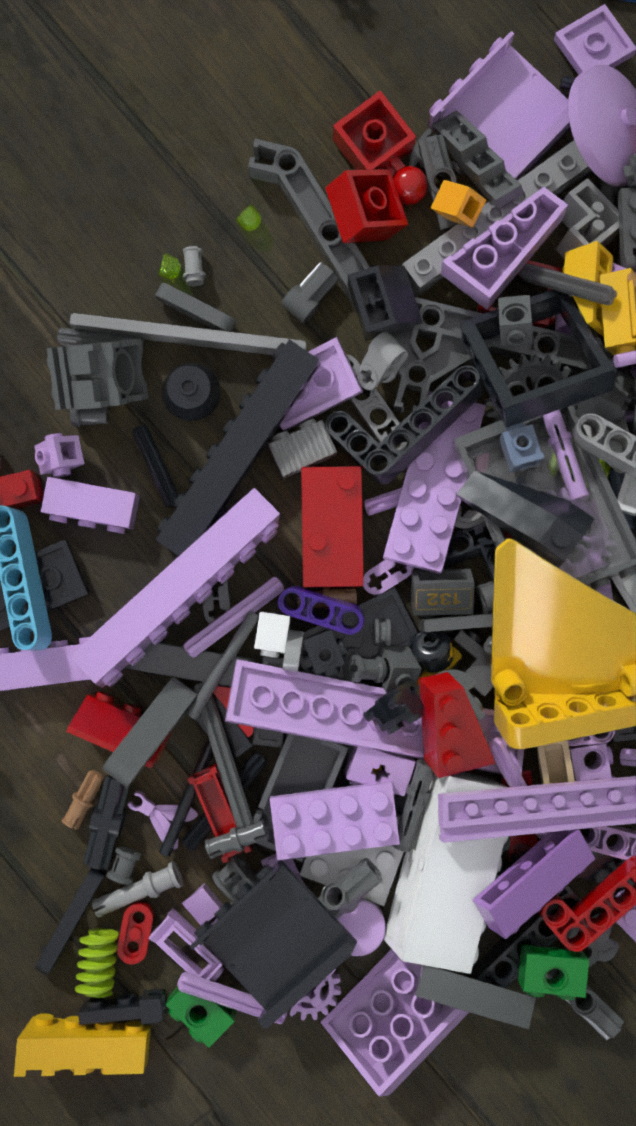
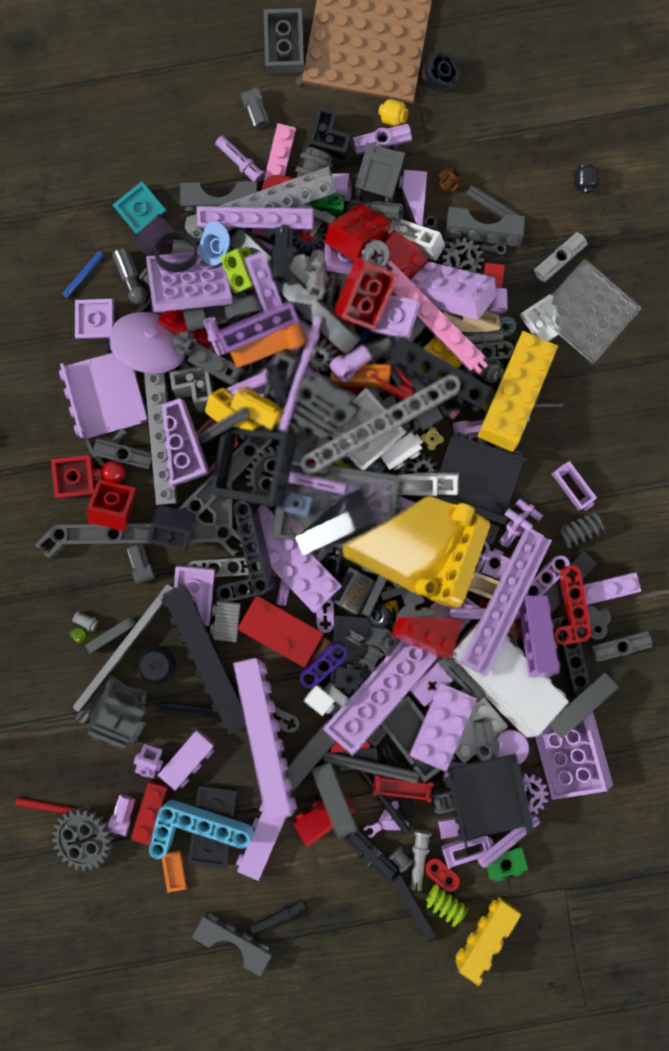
camera: 65 degrees left, 0 degrees up
medium nougat axle [62,770,104,830] -> none
black plate [78,988,167,1025] -> none
lavender axle [183,577,284,658] -> none
dark grey bar [186,611,259,720] -> none
dark grey pin [205,820,270,859] -> none
clear neon green hinge [235,204,261,231] -> none
light grey piece [357,331,408,390] -> none
black piece [363,680,424,735] -> none
light orange brick [431,180,486,228] -> none
dark grey slope [432,110,523,209] -> none
dark grey brick [498,295,533,347] -> none
green brick [518,944,589,1000] -> none

